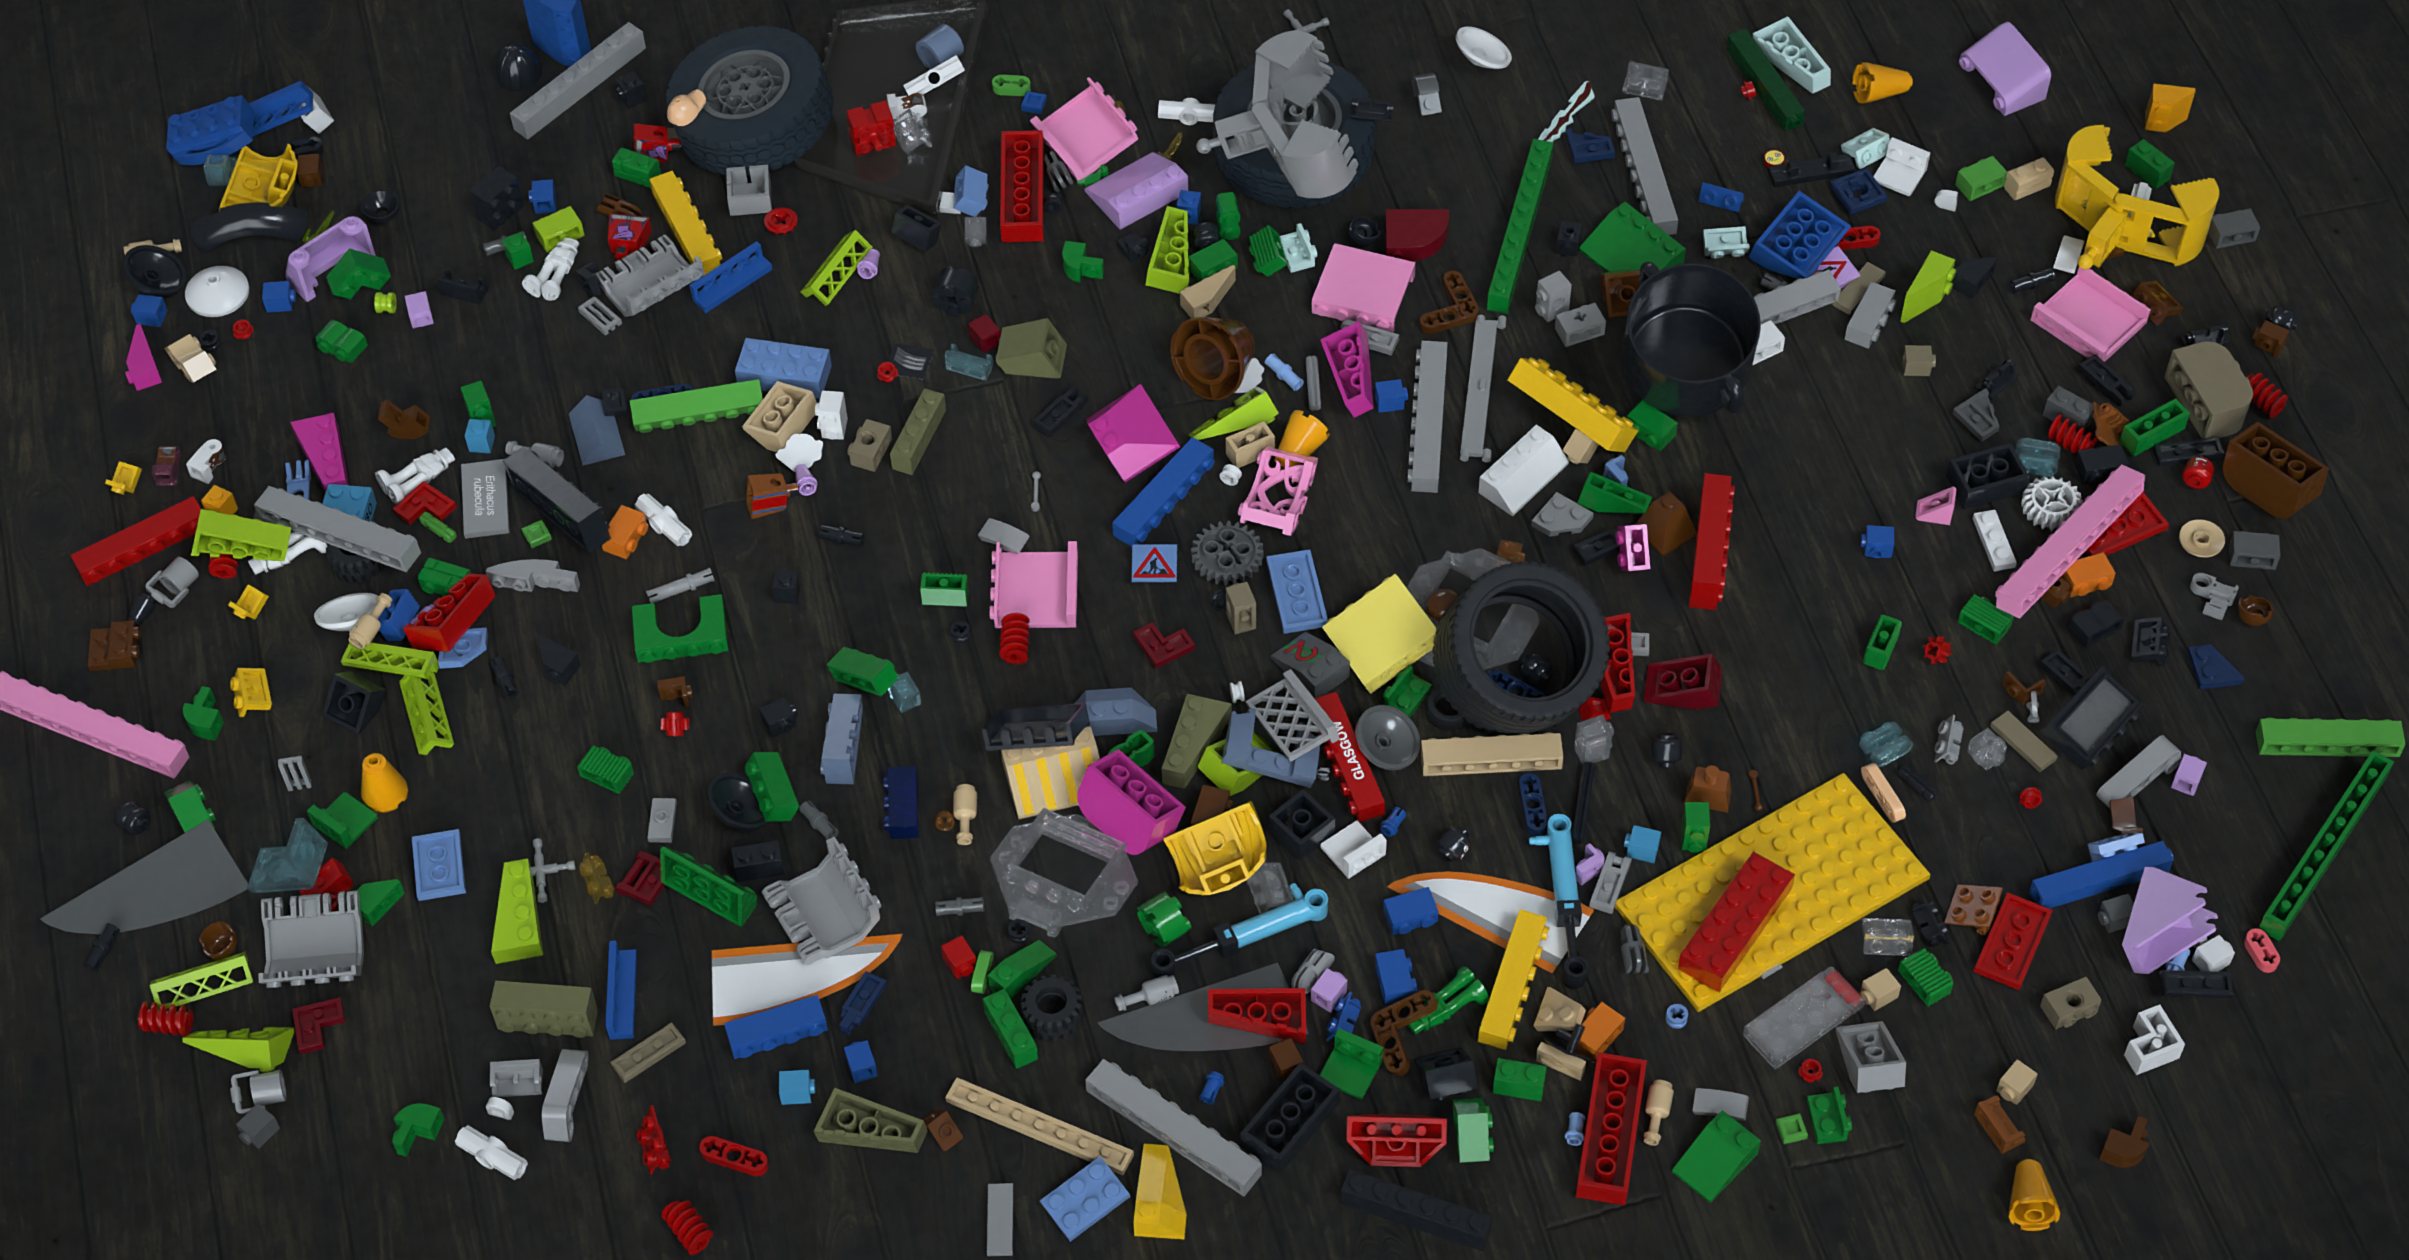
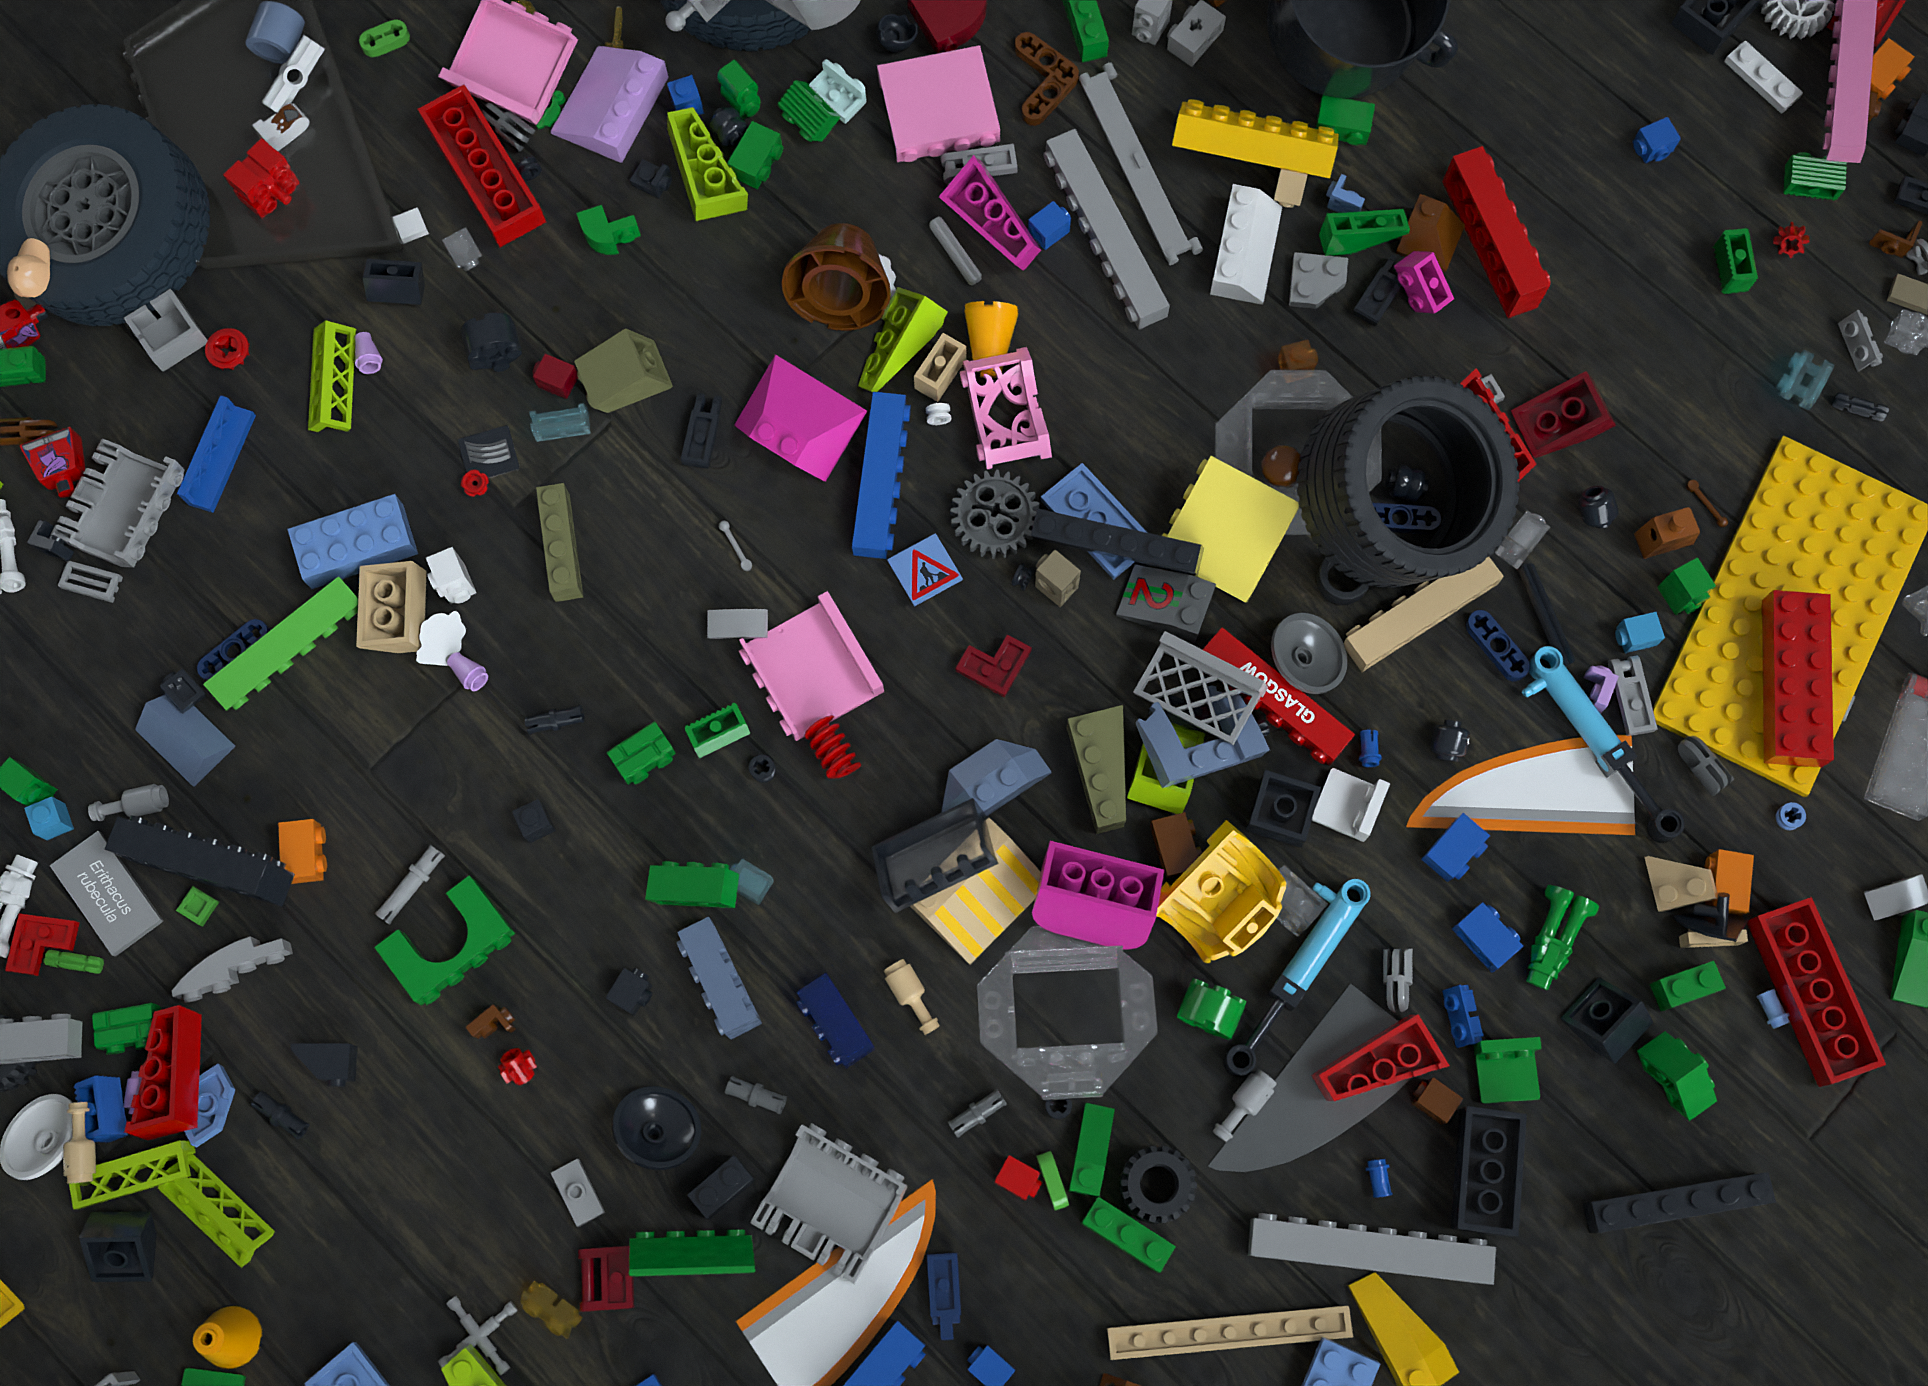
camera: 30 degrees left, 20 degrees up
green brick [577,745,634,794] -> none
white piece [634,494,692,546] -> none
yellow brick [649,171,722,276] -> none
green brick [745,752,799,822] -> none
dark orange torso [746,473,799,519] -> none
dark tan brick [848,419,892,472] -> none
clear bracket [893,108,933,154] -> none
clear orange hinge [935,810,954,831] -> none
medium blue brick [953,165,989,217] -> none
blue tile [1021,91,1047,114] -> none
green brick [1108,730,1154,767] -> none
tan slope [1180,265,1236,318] -> none
white bush [1229,681,1245,703] -> none
light blue pin [1265,353,1304,391] -> none
lavender brick [1311,968,1347,1013] -> none
red wedge [1347,1114,1447,1167] -> none
reddish brown beam [1370,990,1438,1077] -> none
green bracket [1383,665,1432,718] -> none
yellow brick [1478,909,1550,1050] -> none
tan piece [1644,1080,1674,1145] -> none
light nougat beam [1861,763,1906,823] -> none
bright pink slope [1916,486,1956,525] -> none
none -> green brick [607,721,676,785]
none -> black brick [1031,508,1204,576]

